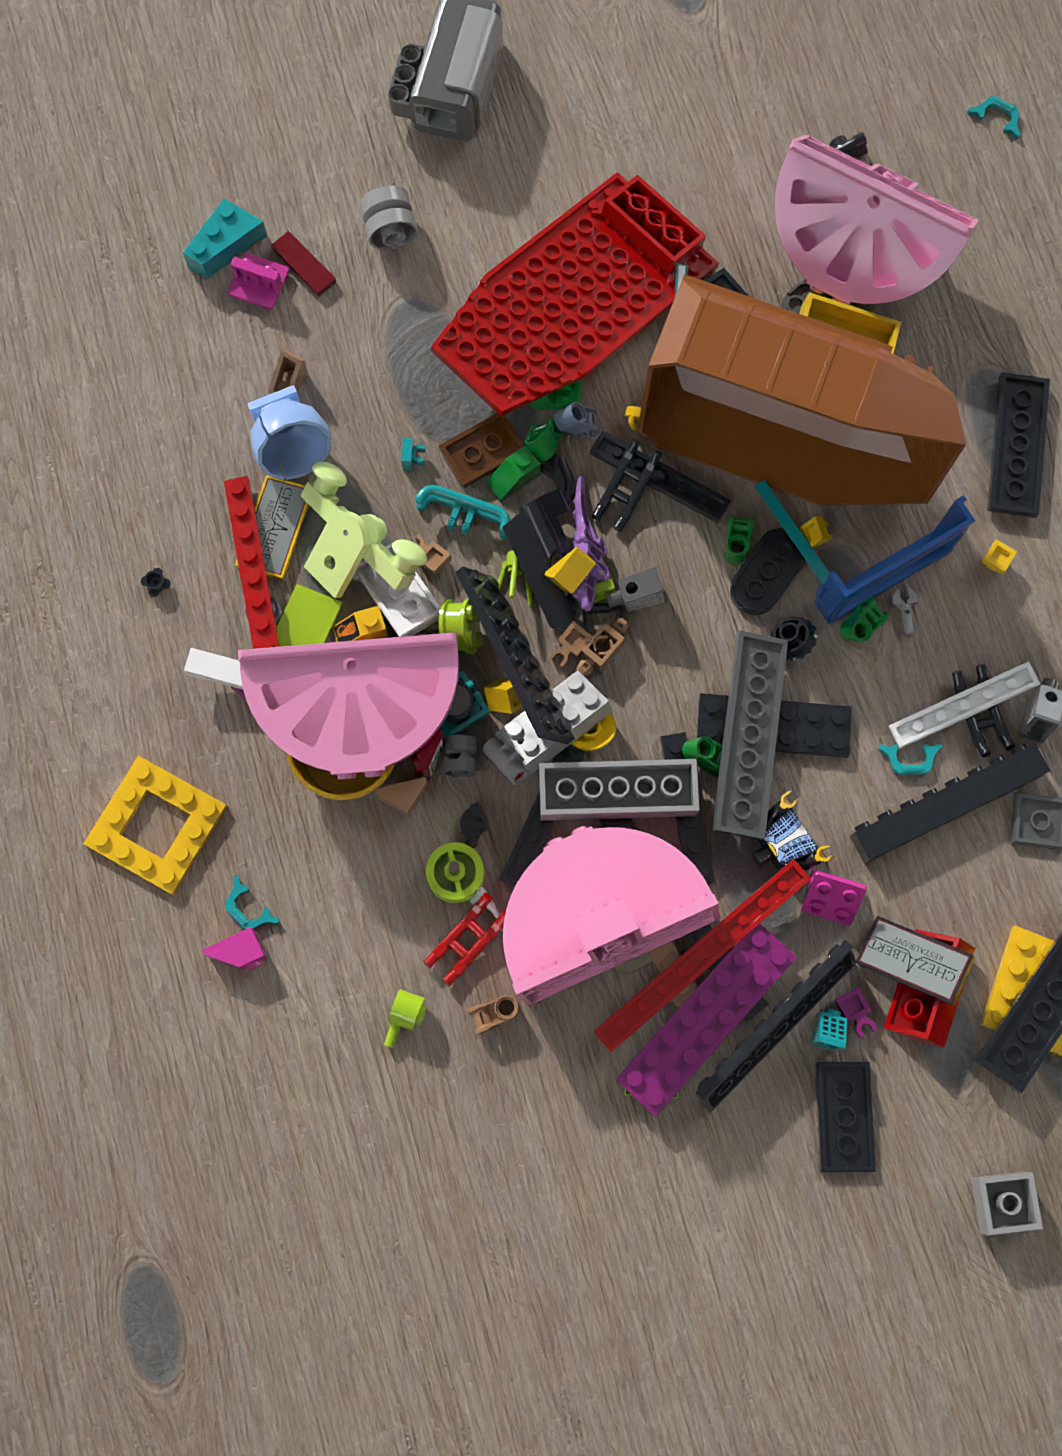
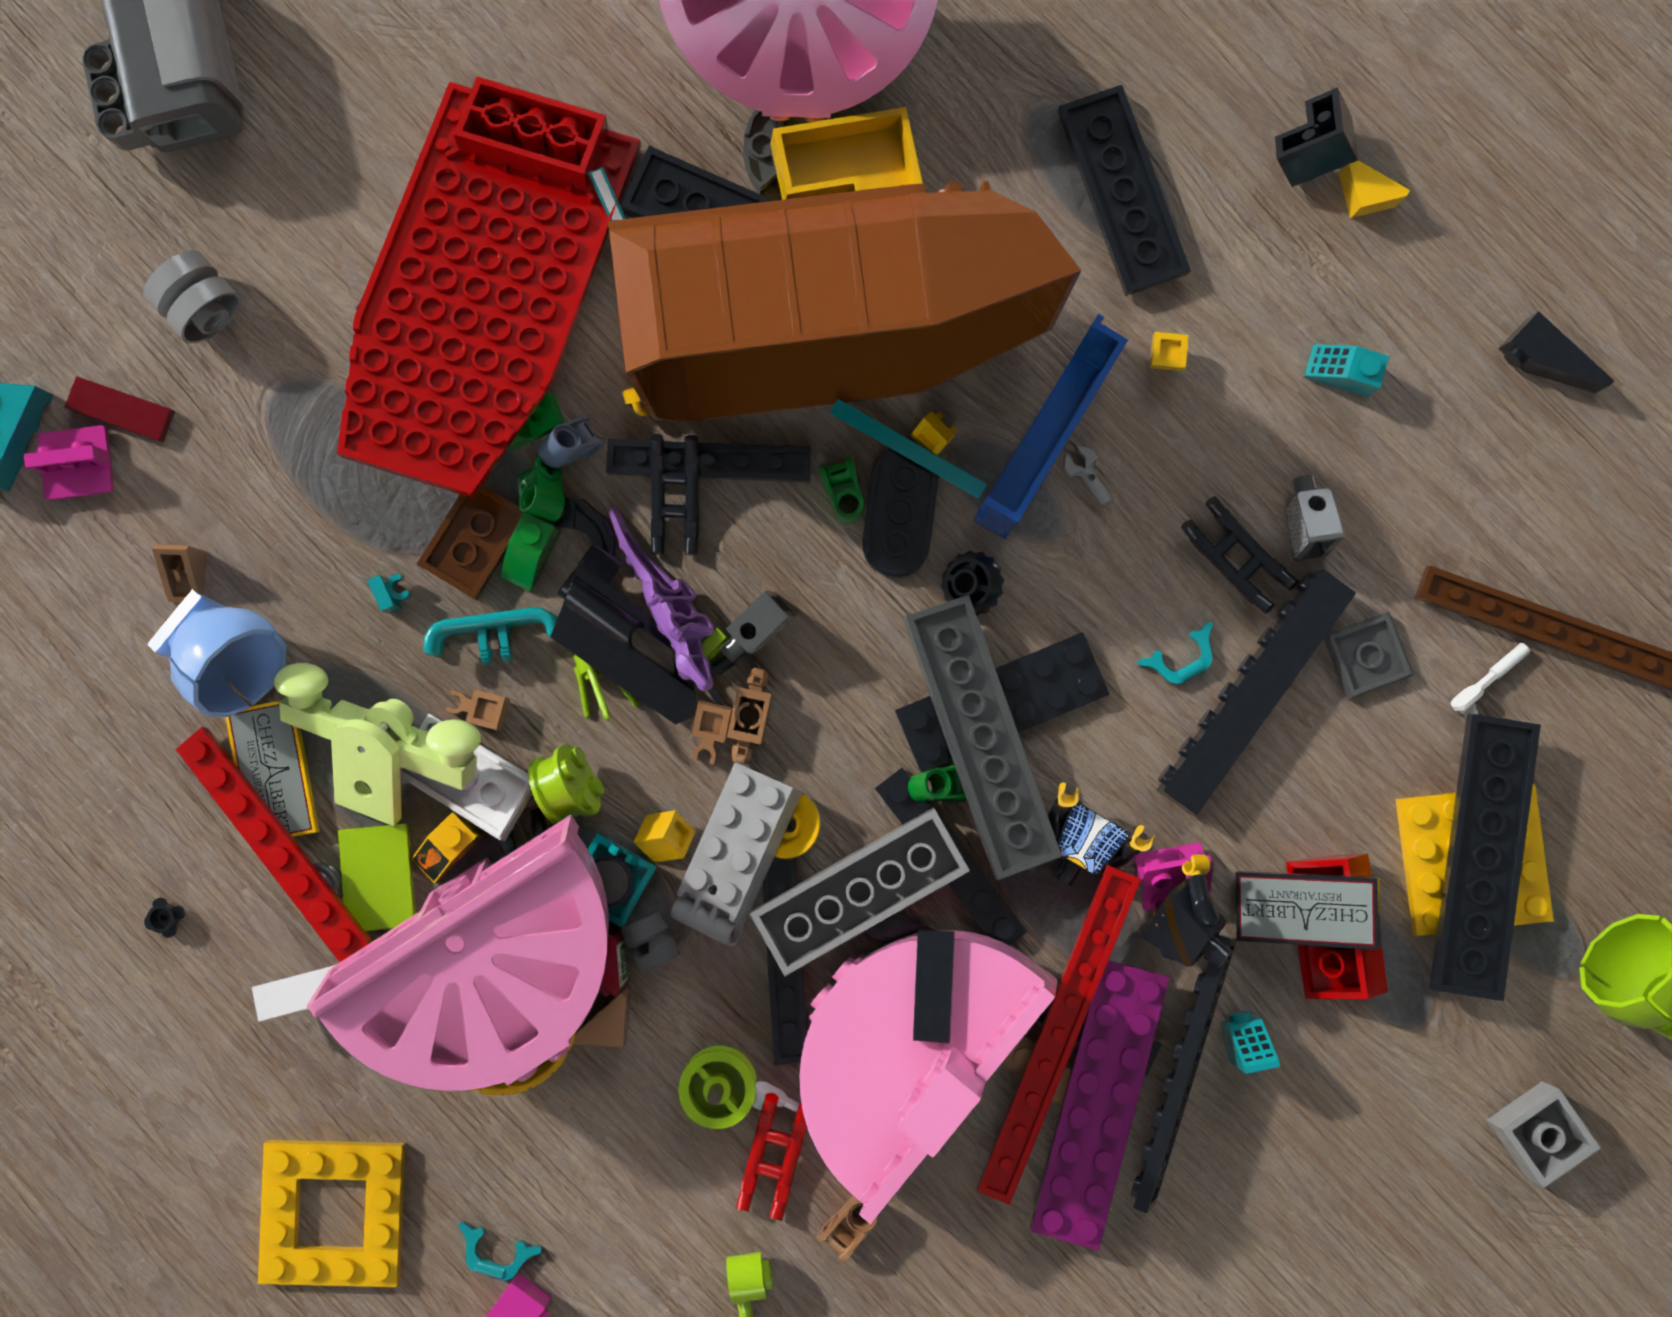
camera: 25 degrees left, 10 degrees up
black plate [456,566,575,745] -> none
black piece [460,802,488,848] -> none
yellow slope [544,547,596,594] -> none
black tile [815,1062,876,1172] -> none
magenta plate [834,987,877,1038] -> none
green piece [840,596,889,642] -> none
white tile [888,661,1040,749] -> none
none -> black tile [913,929,955,1043]
none -> black torso [1141,855,1232,967]

